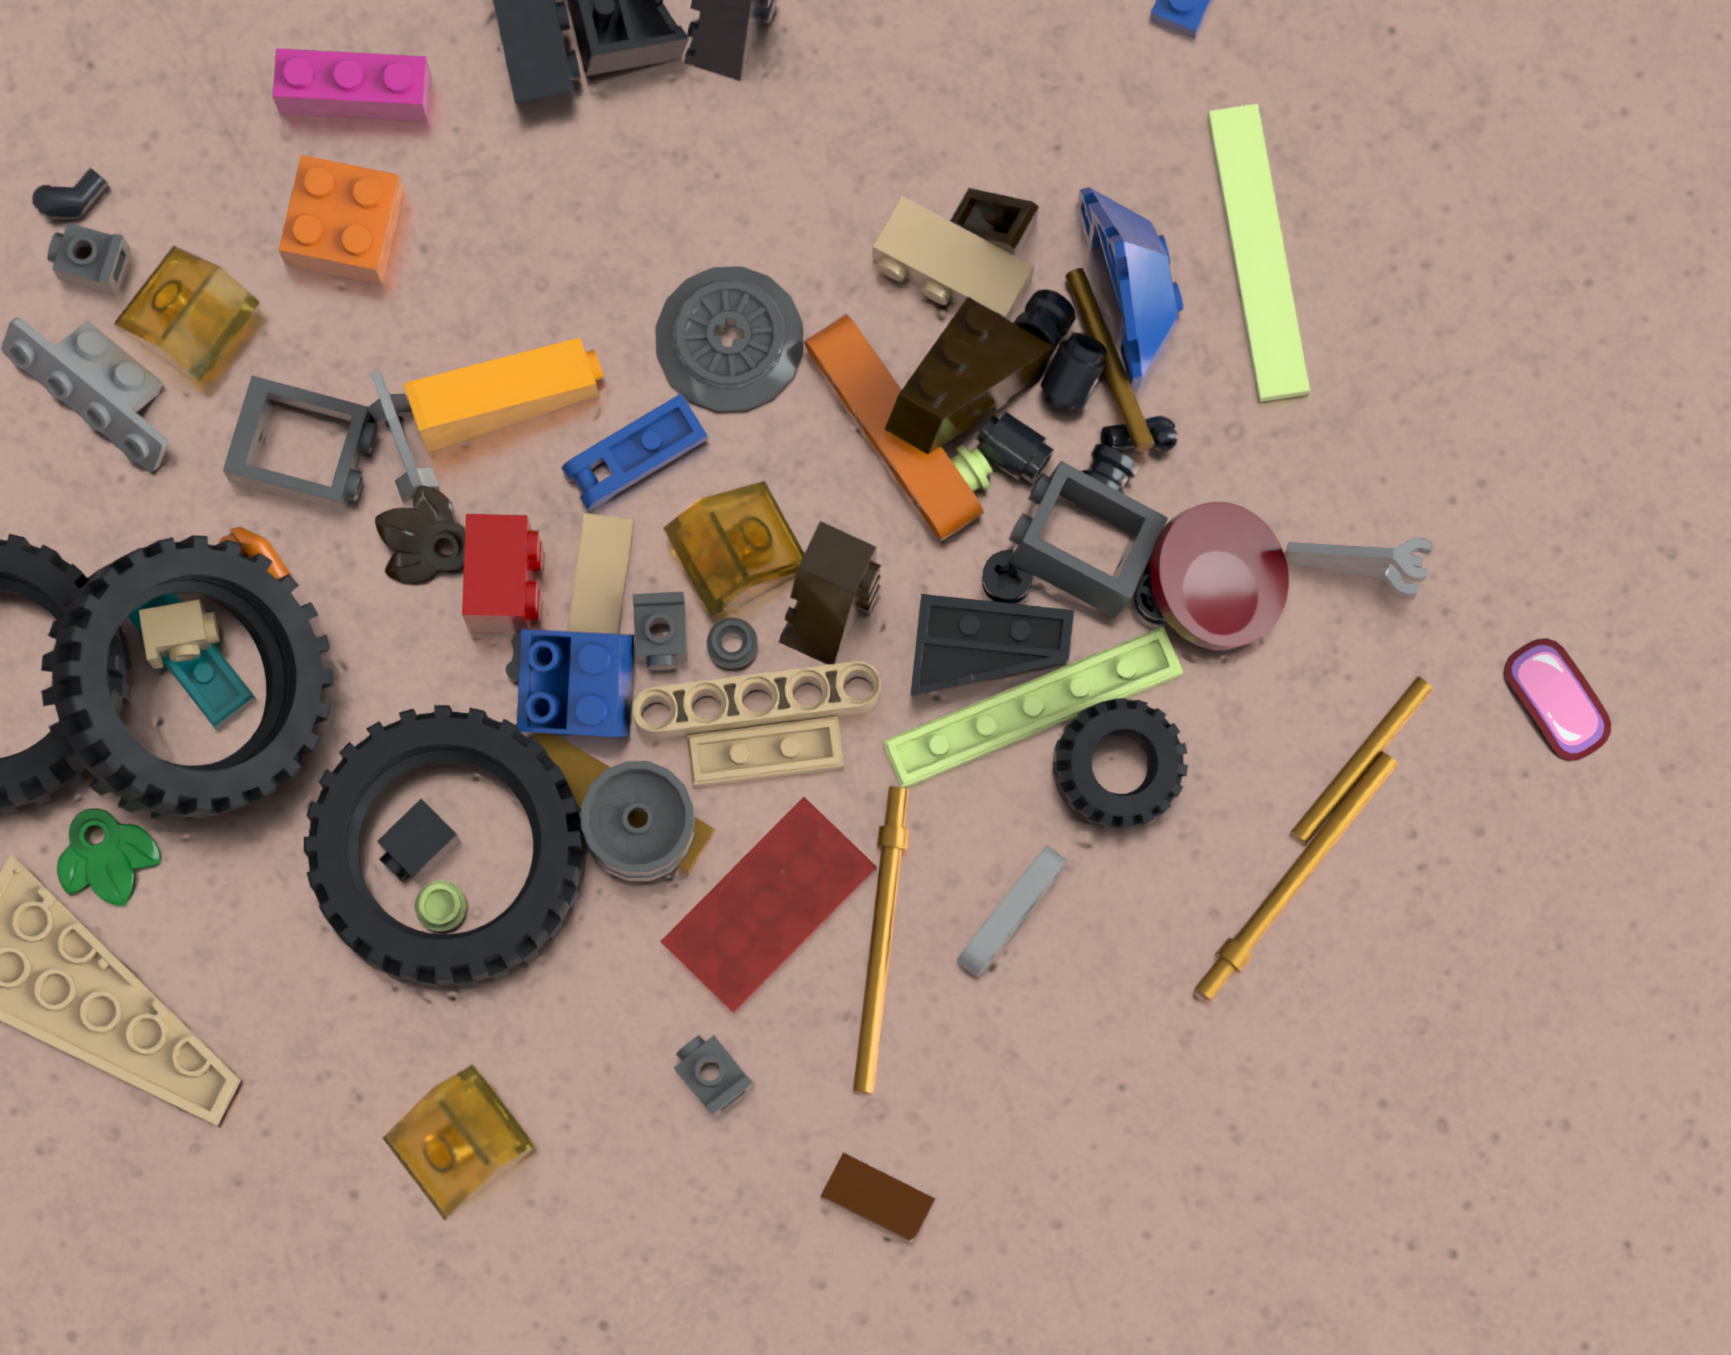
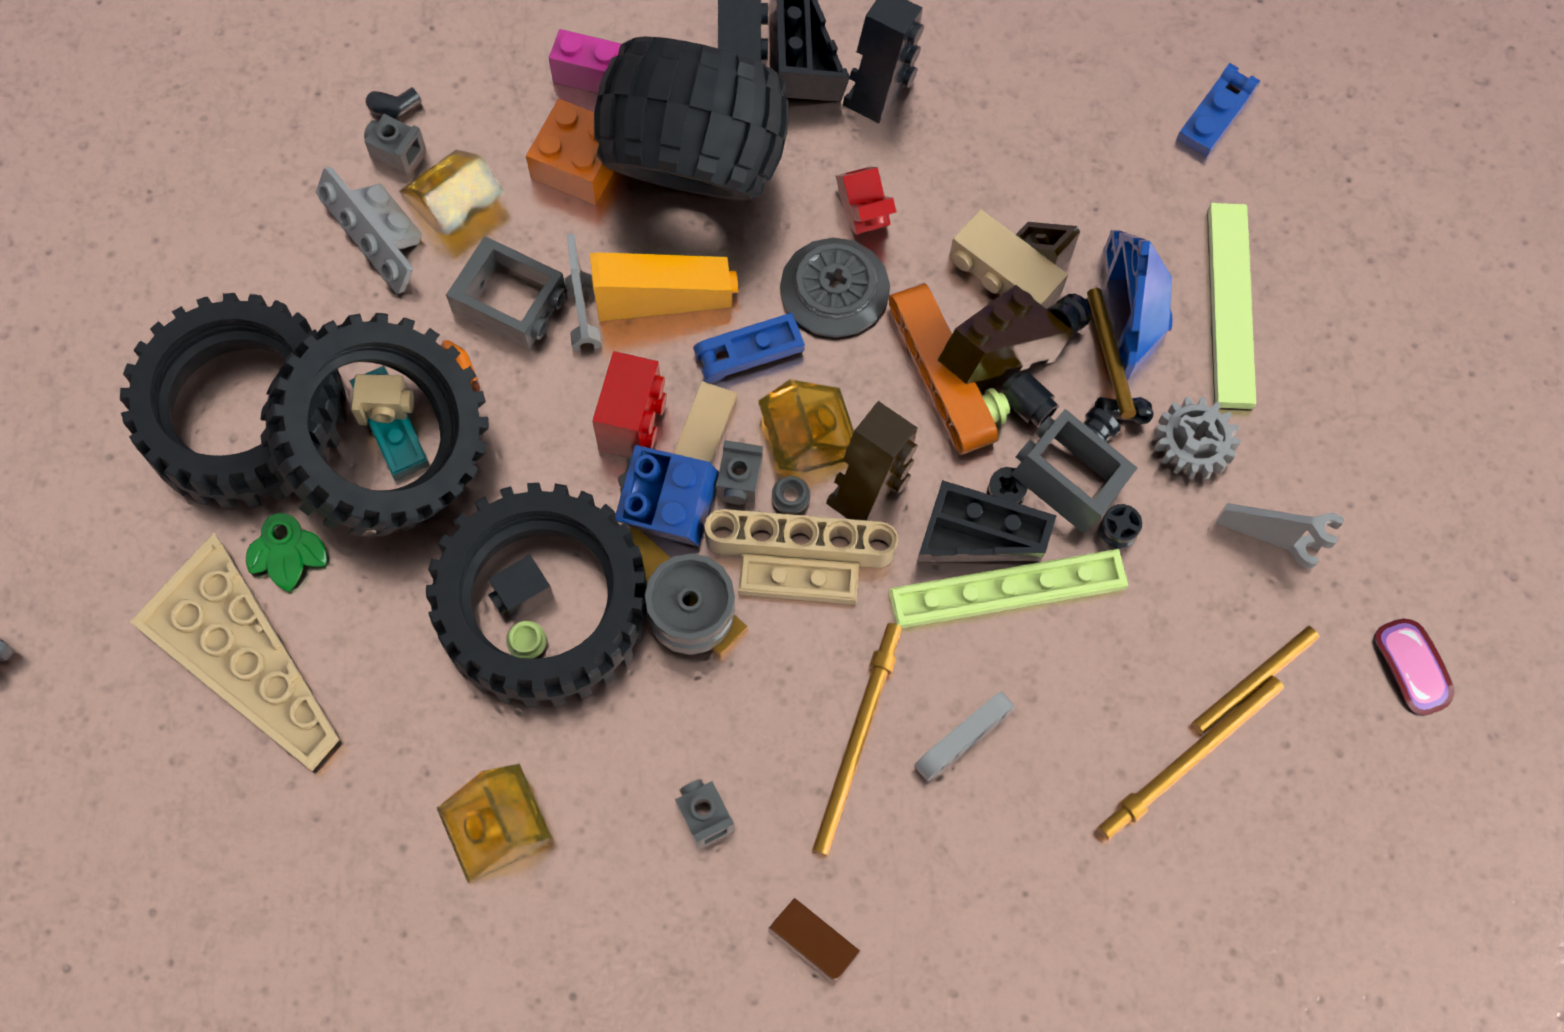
camera: 10 degrees right, 10 degrees down
dark brown plate [375,485,465,584] -> none
clear red plate [660,797,877,1015] -> none
black brick [1040,332,1107,411] -> none
black tyre [1053,698,1188,828] -> none
piece [1150,502,1289,650] -> none
none -> black tyre [594,36,788,201]
none -> red brick [835,166,897,234]
none -> light grey gear [1154,397,1241,479]

